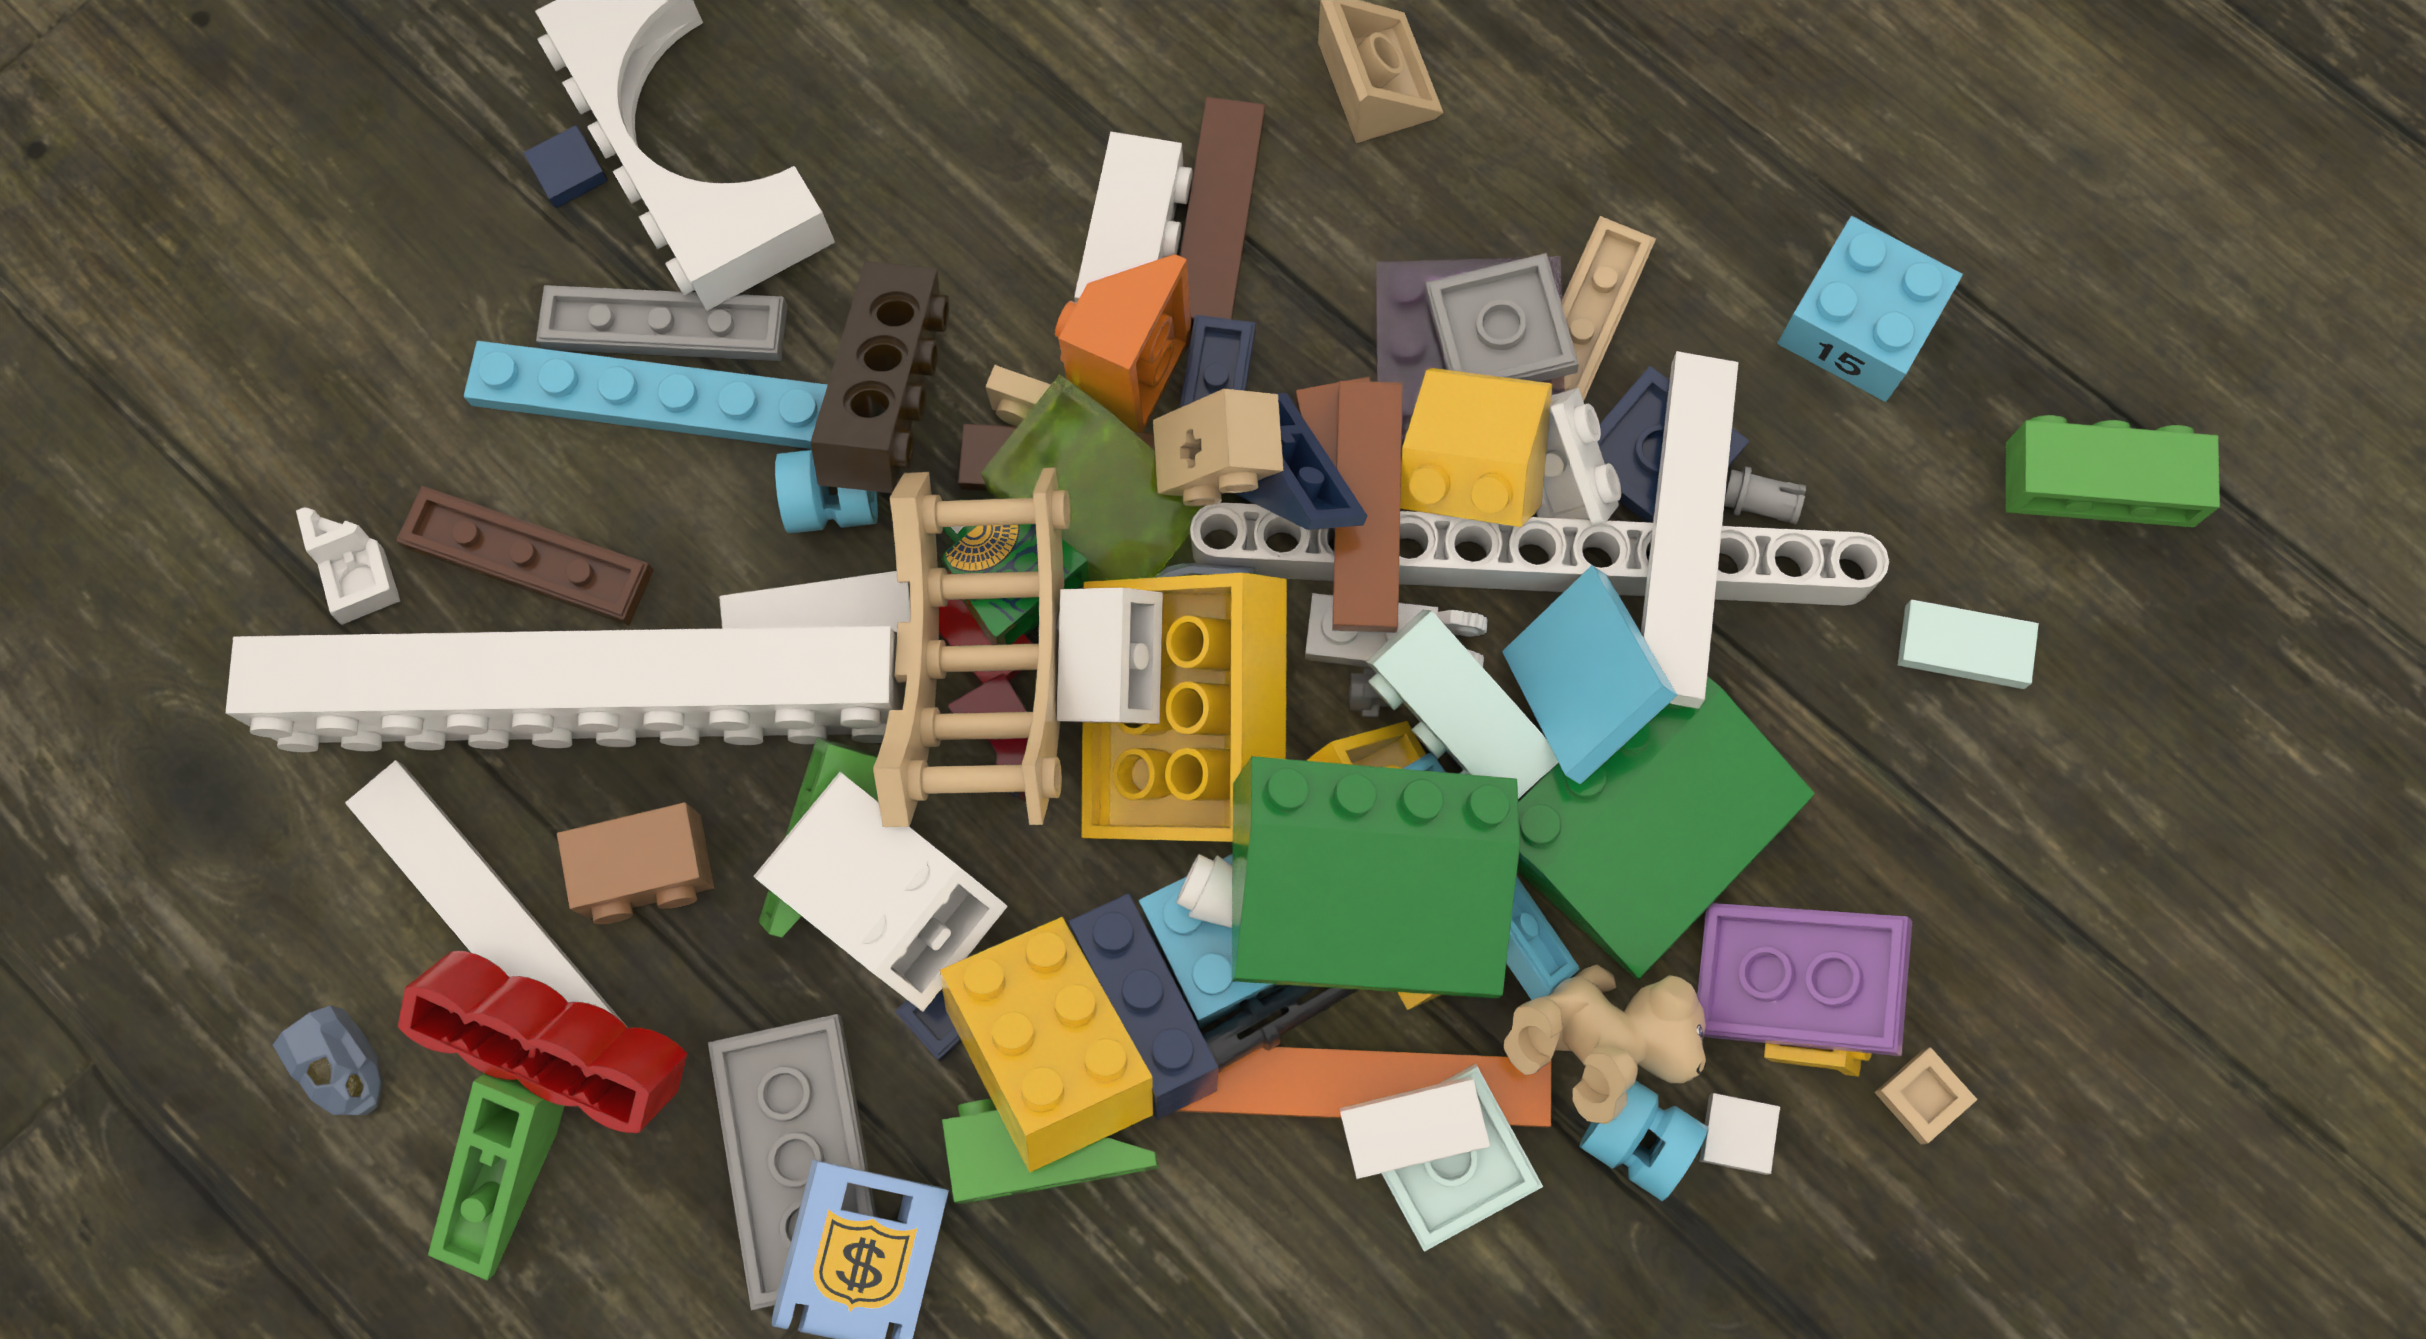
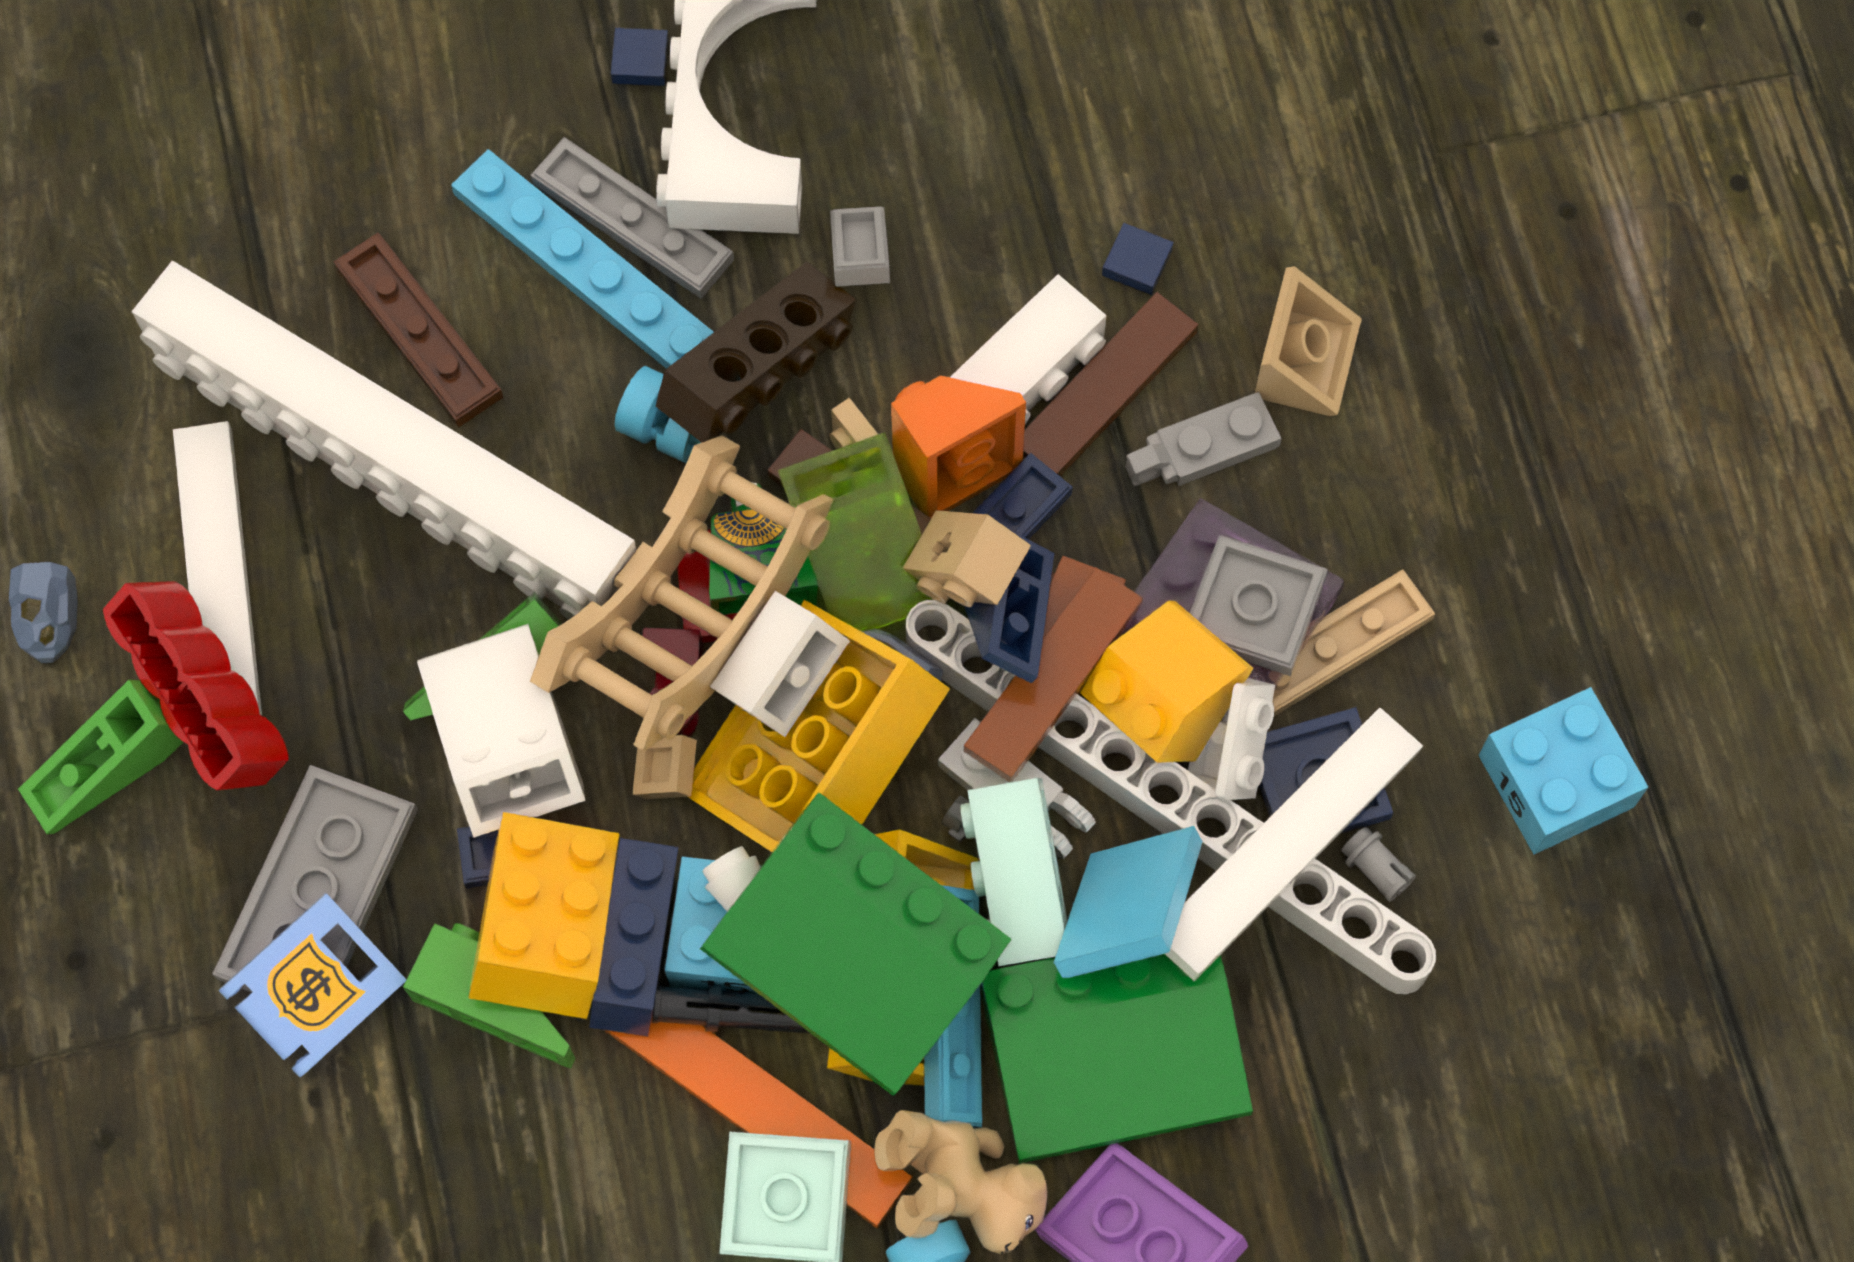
camera: 30 degrees right, 5 degrees down
white slope [296,507,400,625] -> none
medium nougat brick [557,802,714,924] -> none
white tile [719,571,910,636] -> none
white tile [1340,1076,1490,1179] -> none
light aqua tile [1897,600,2039,689] -> none
bright green brick [2006,415,2220,527] -> none
none -> tan plate [632,735,697,800]
none -> light grey tile [830,207,890,287]
none -> dark blue tile [1102,223,1174,295]
none -> light grey hinge [1125,392,1282,486]

